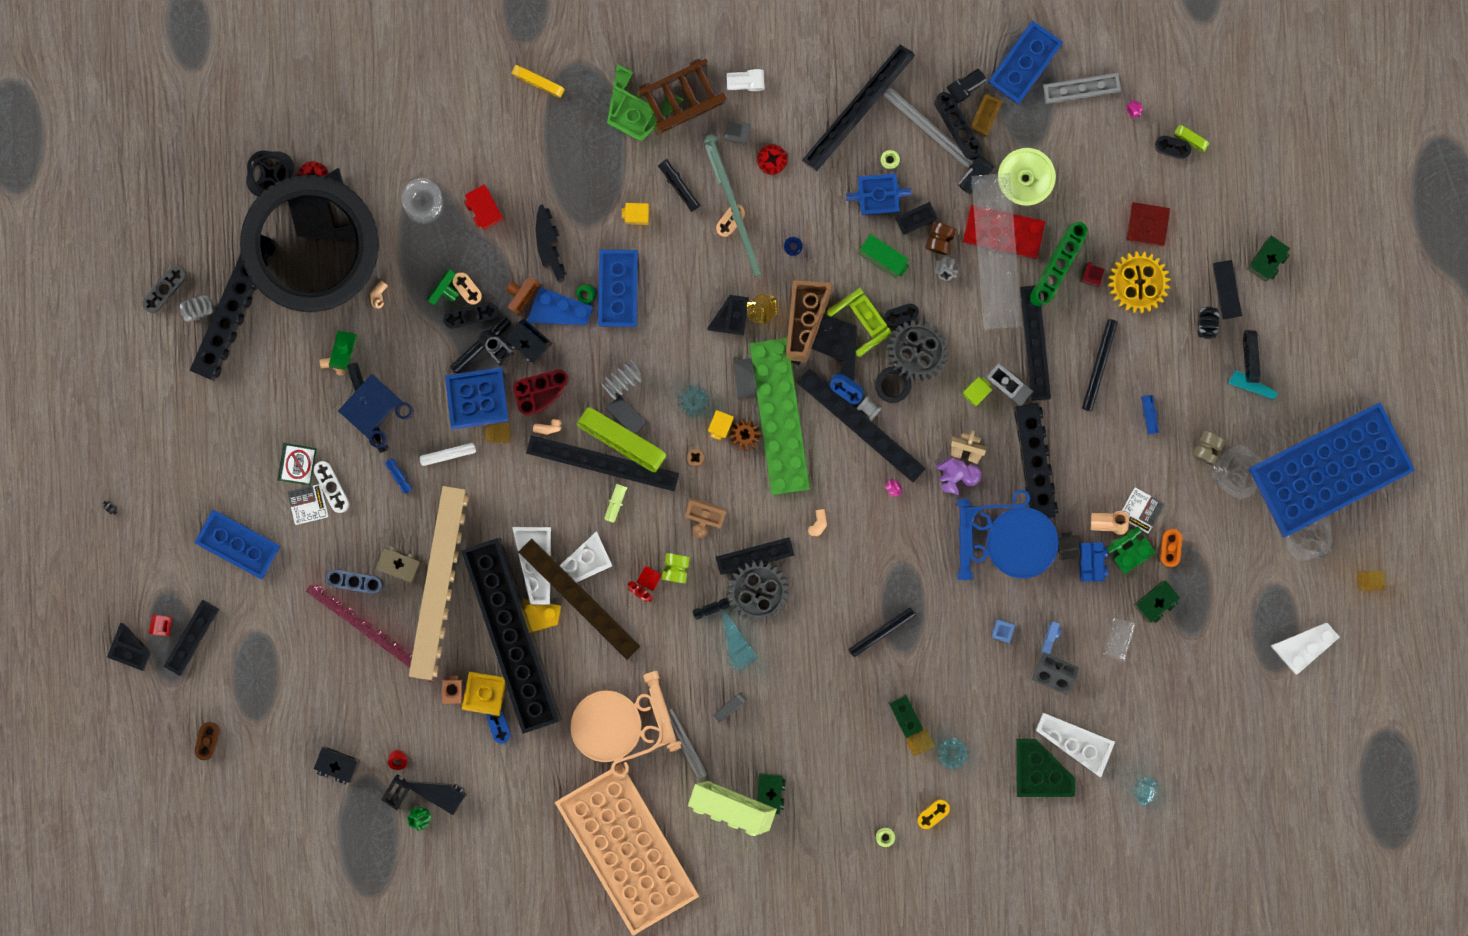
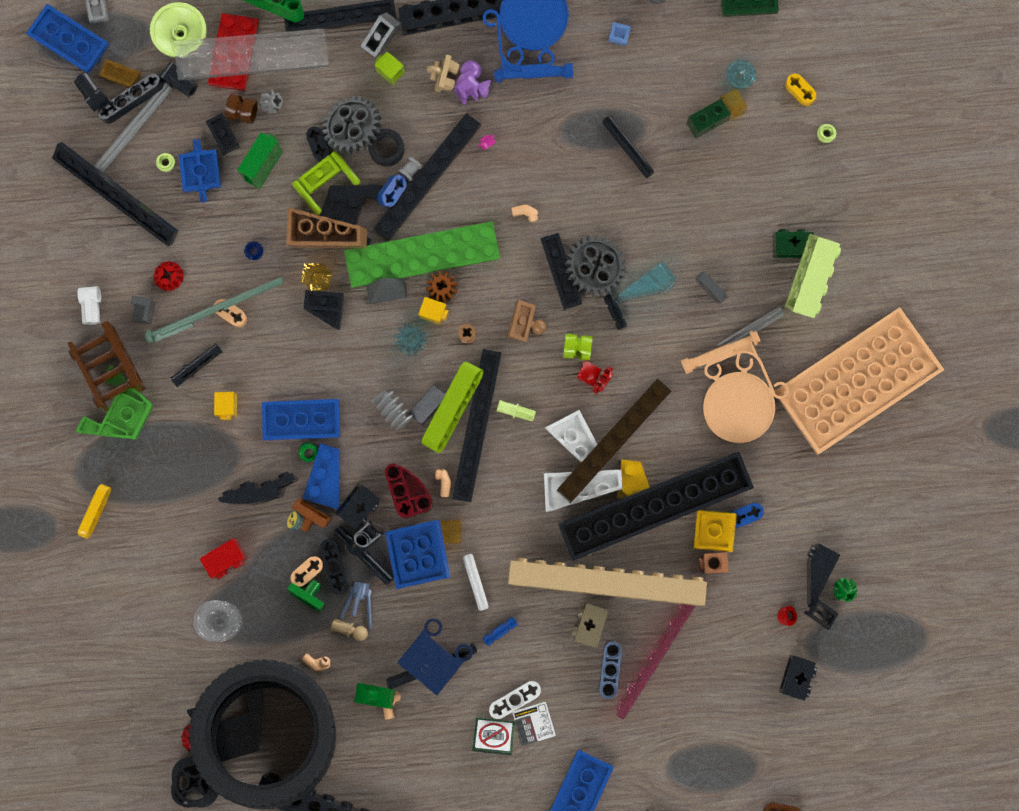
camera: 90 degrees left, 5 degrees down
none -> tile [286,511,304,531]
none -> tan pin [331,619,368,641]
none -> sand blue plant [339,582,372,630]

